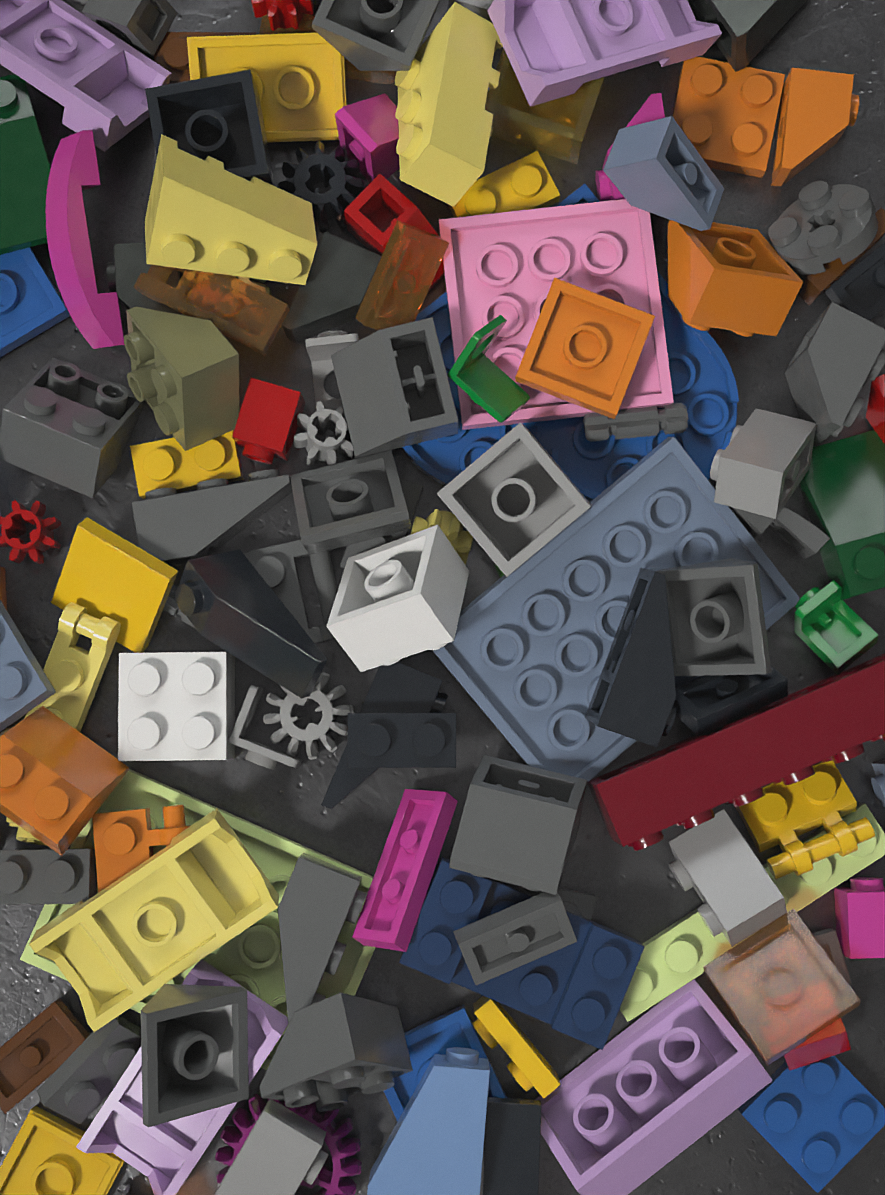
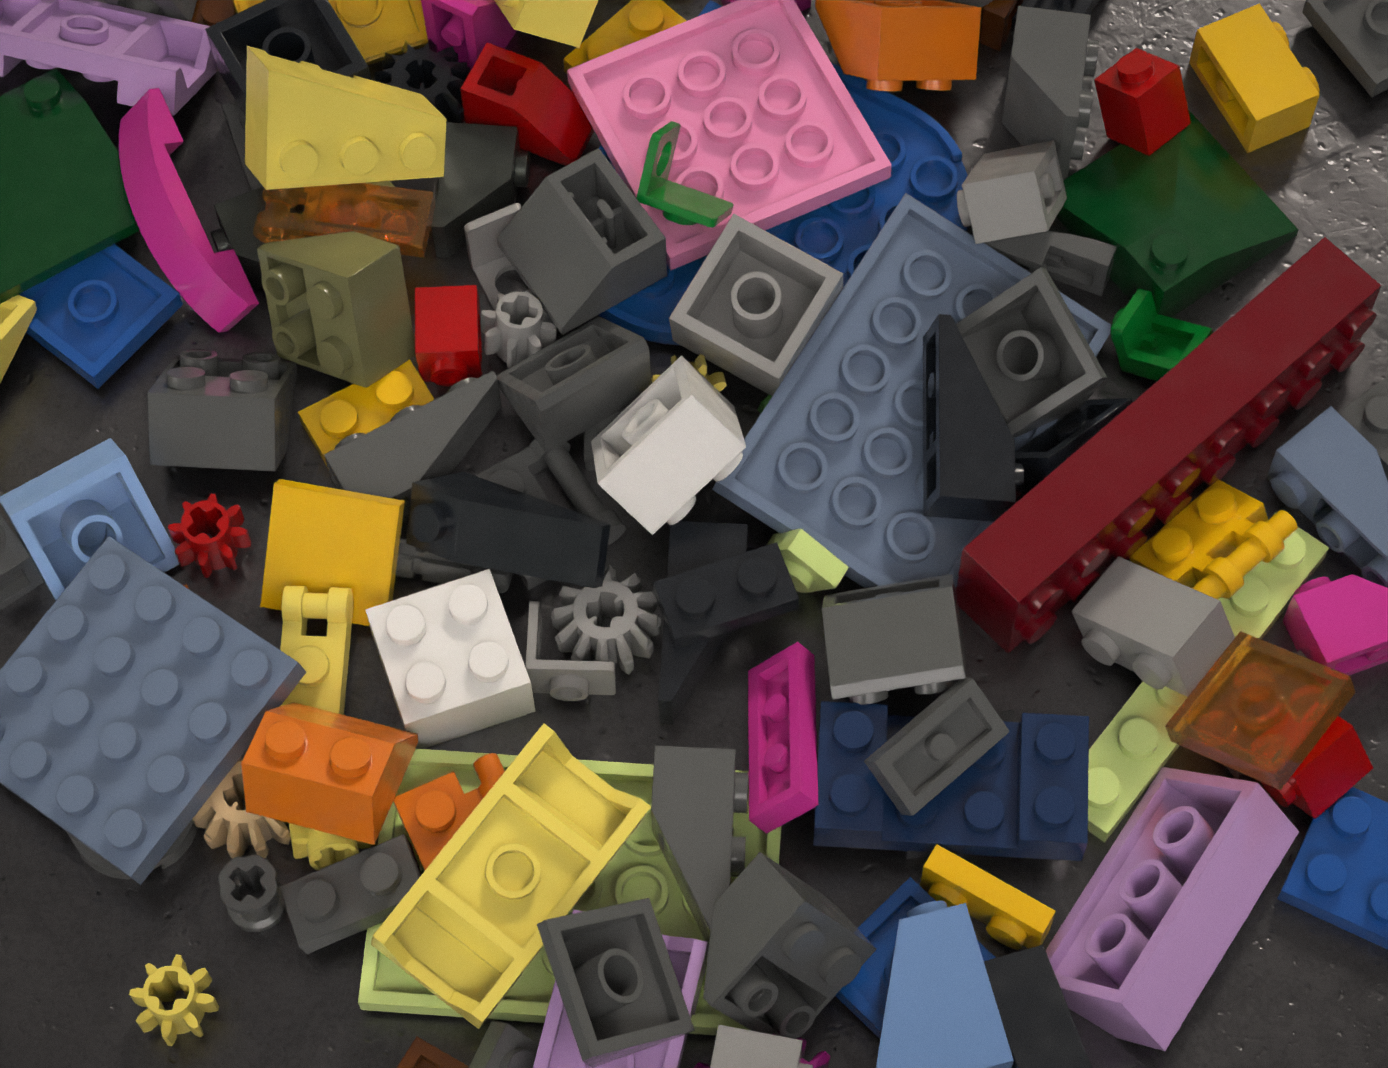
camera: 20 degrees left, 20 degrees down
clear orange plate [355,220,449,330] -> none
orange plate [515,277,655,419] -> none
dark grey axle [584,403,688,442] -> none
none -> yellowish green plate [767,528,849,593]

